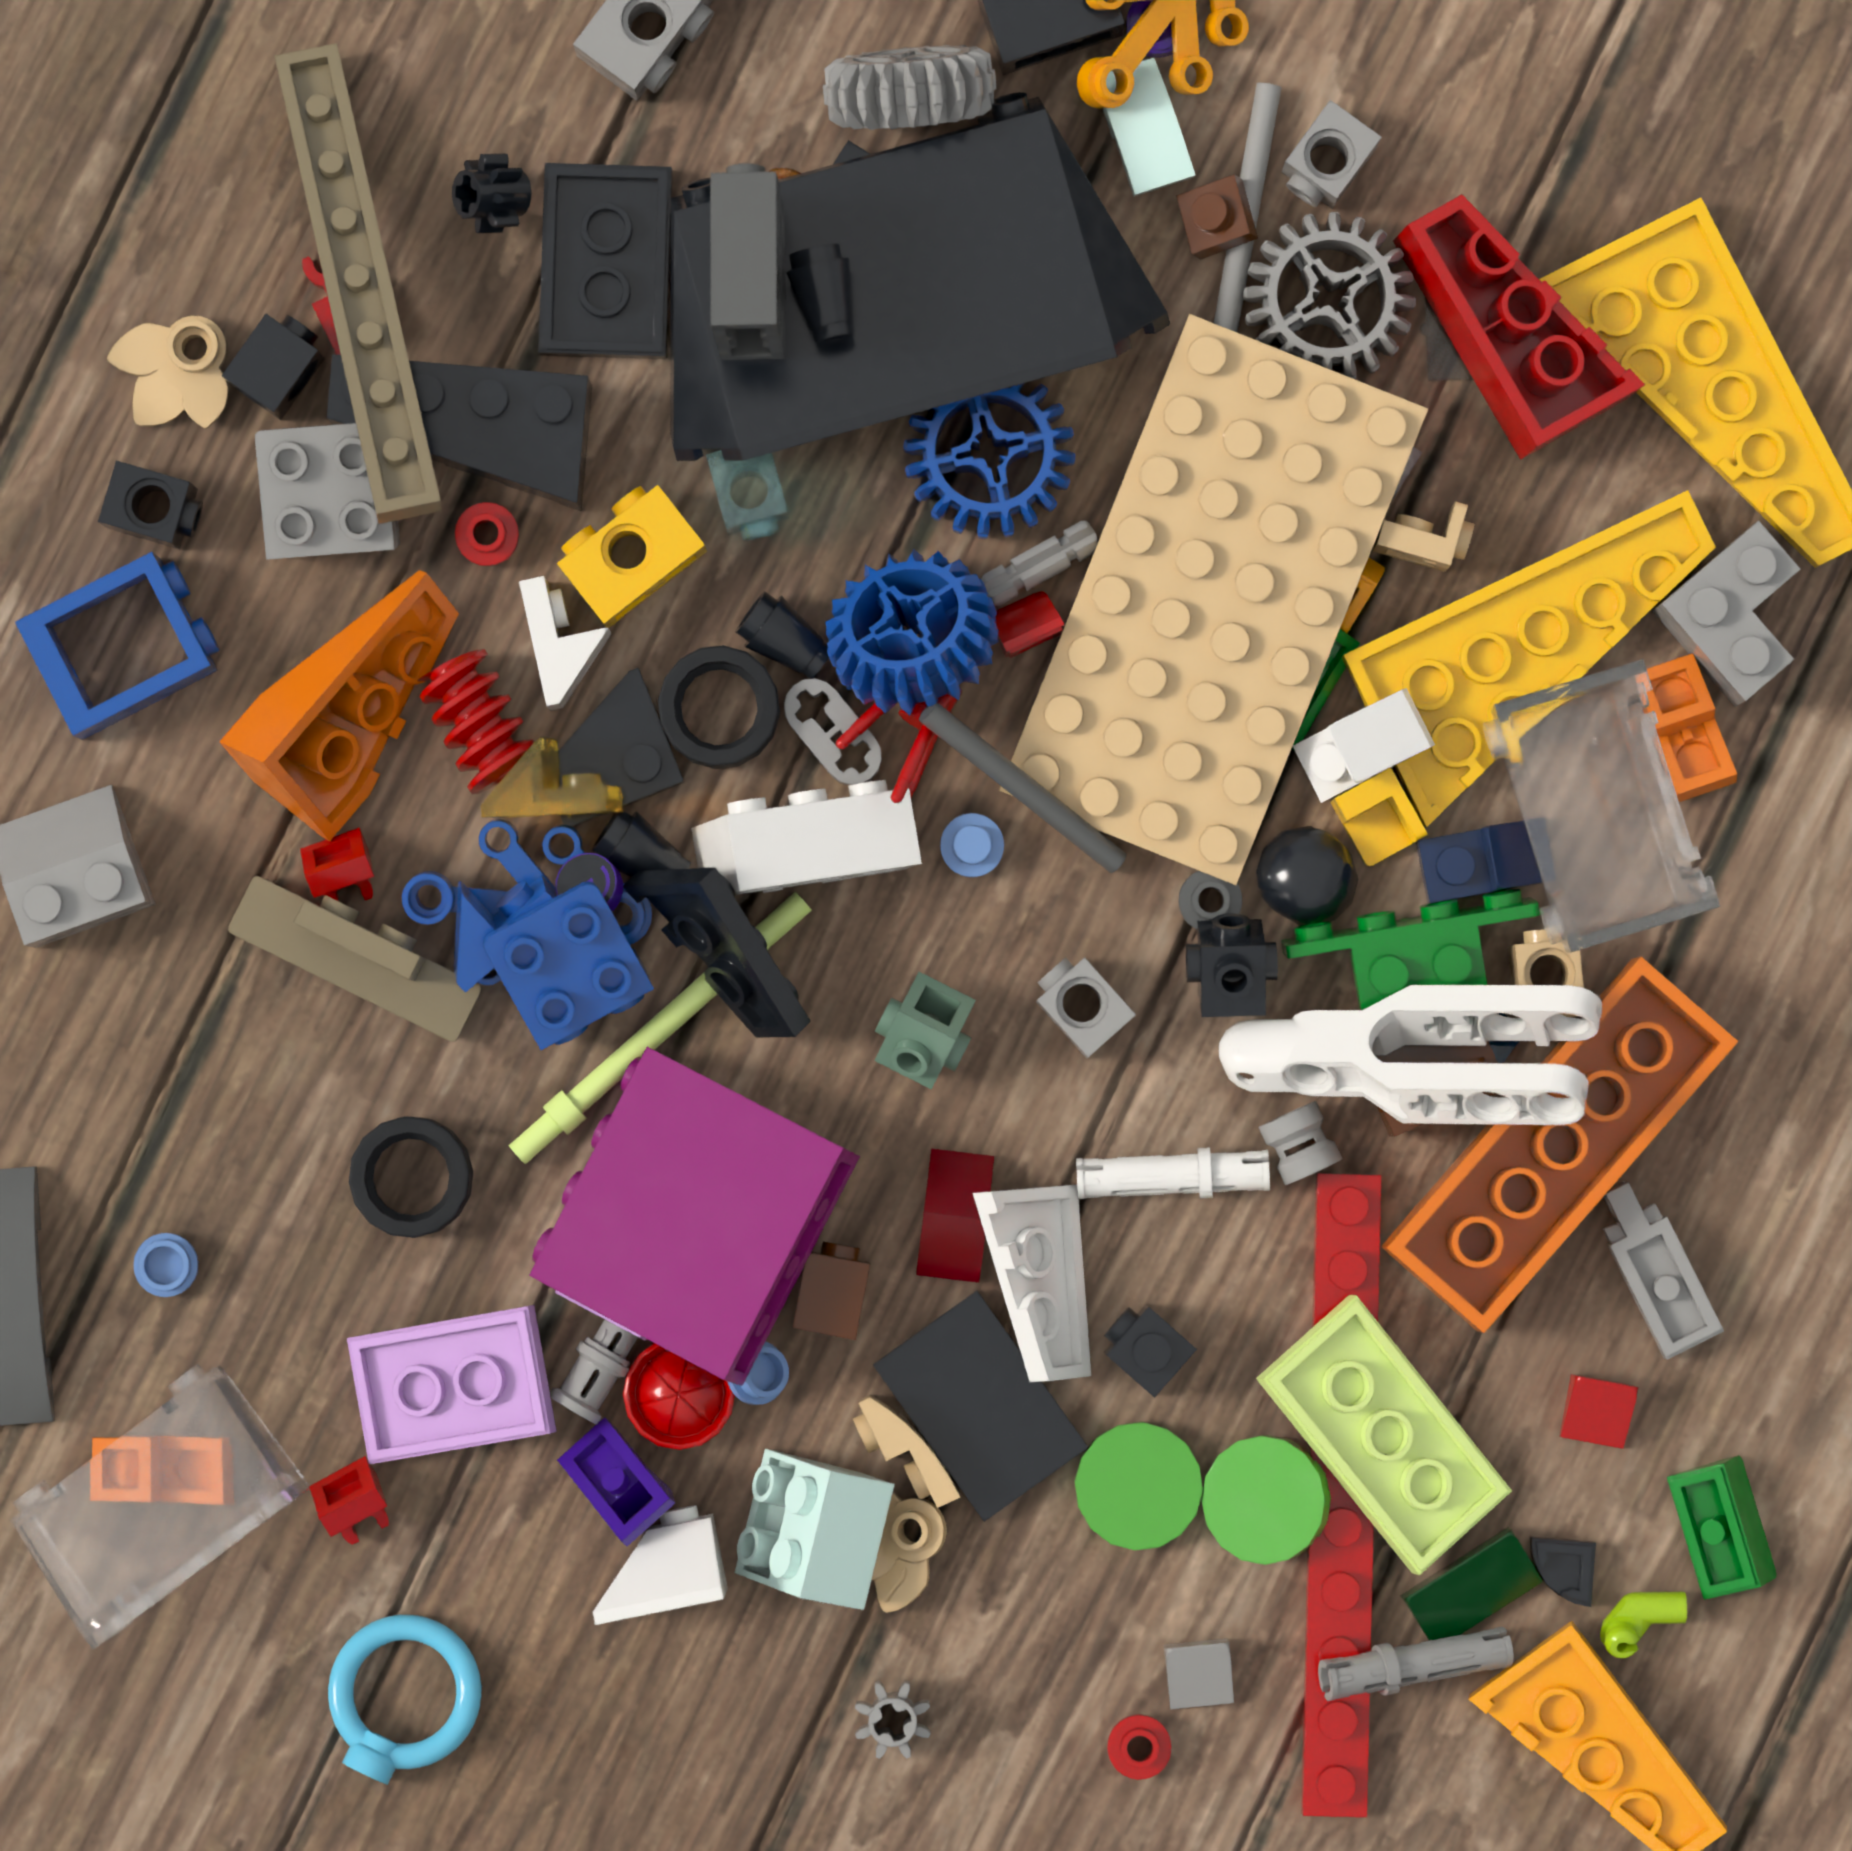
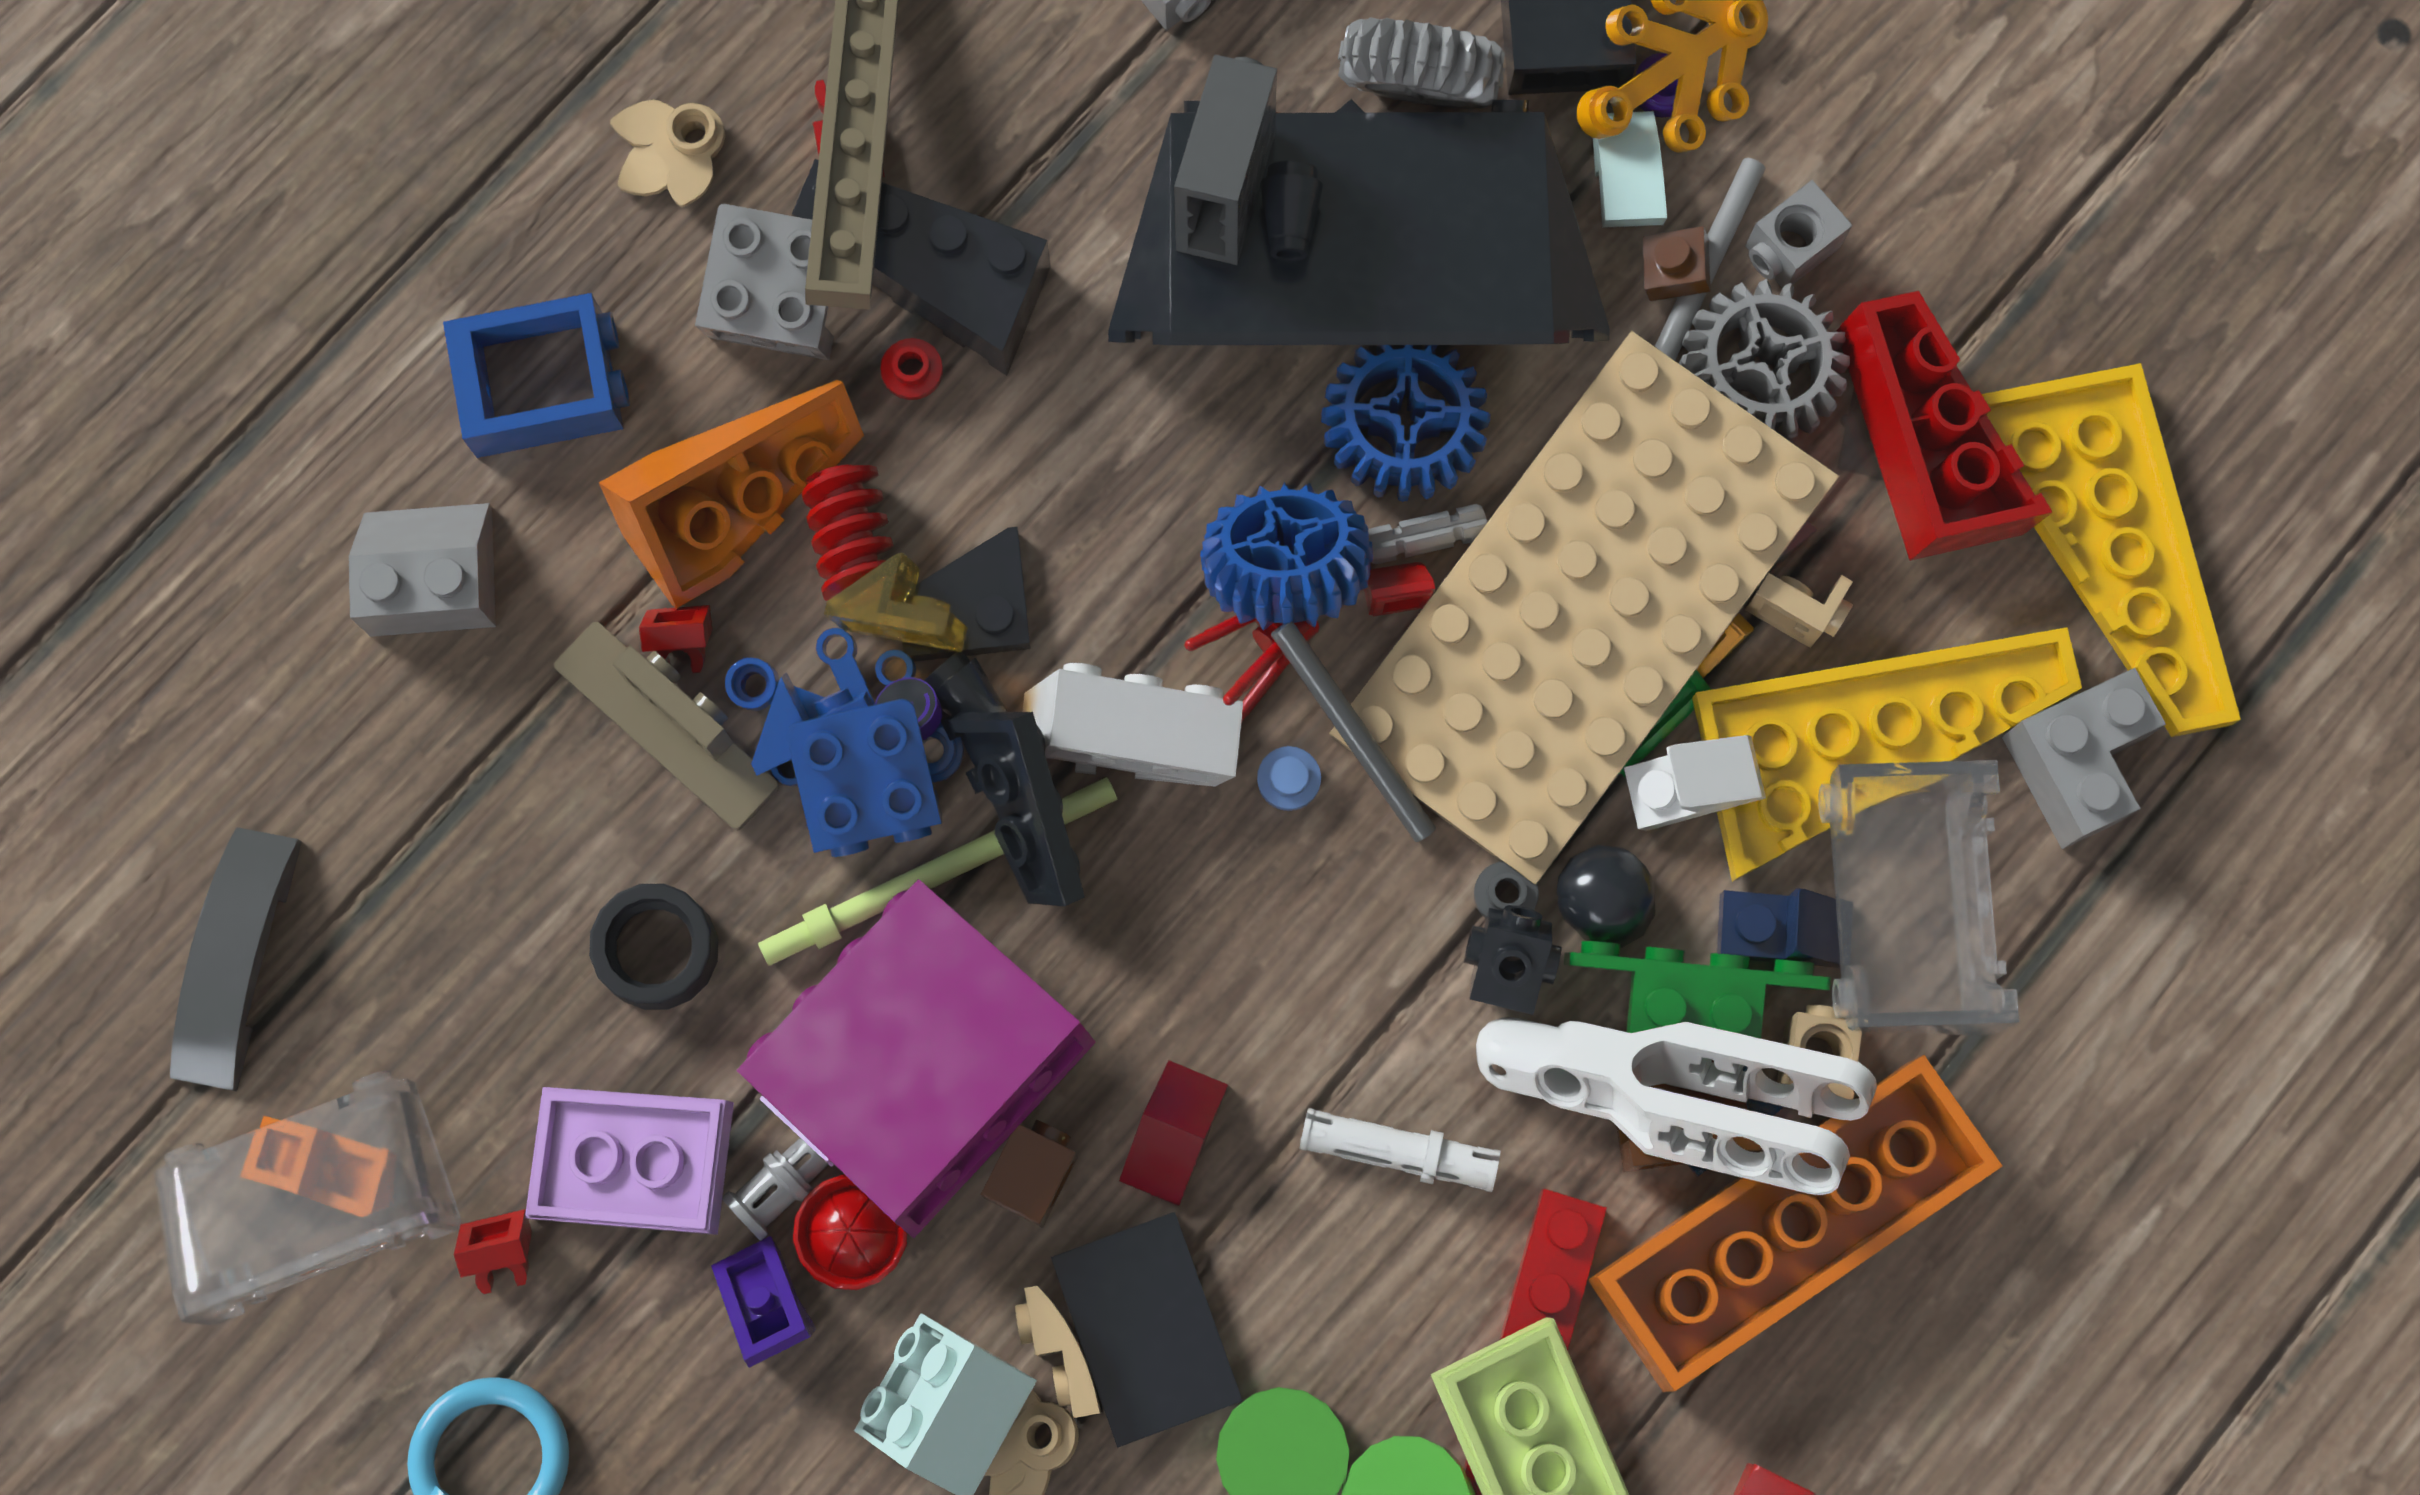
camera: 15 degrees right, 10 degrees down
black brick [98,460,203,550] -> none
medium blue plate [133,1233,199,1297] -> none
black brick [222,314,325,420] -> none
black gear [452,153,532,233] -> none
white slope [519,576,611,711] -> none
black tile [539,163,673,359] -> none
yellow brick [557,485,707,628] -> none
white slope [593,1505,728,1625] -> none
black tyre [658,645,780,769] -> none
clear light blue brick [706,451,789,541] -> none
medium blue plate [727,1341,789,1405] -> none
black cone [735,591,829,679] -> none
light grey beam [784,678,882,786] -> none
sand green brick [874,972,976,1089] -> none
white wing [973,1185,1091,1382] -> none
light grey brick [1036,957,1136,1059] -> none
black brick [1104,1304,1197,1398] -> none
light grey wheel [1258,1101,1343,1185] -> none
yellow panel [1330,767,1428,866] -> none
light grey hinge [1603,1181,1724,1360] -> none
orange slope [1633,653,1737,803] -> none

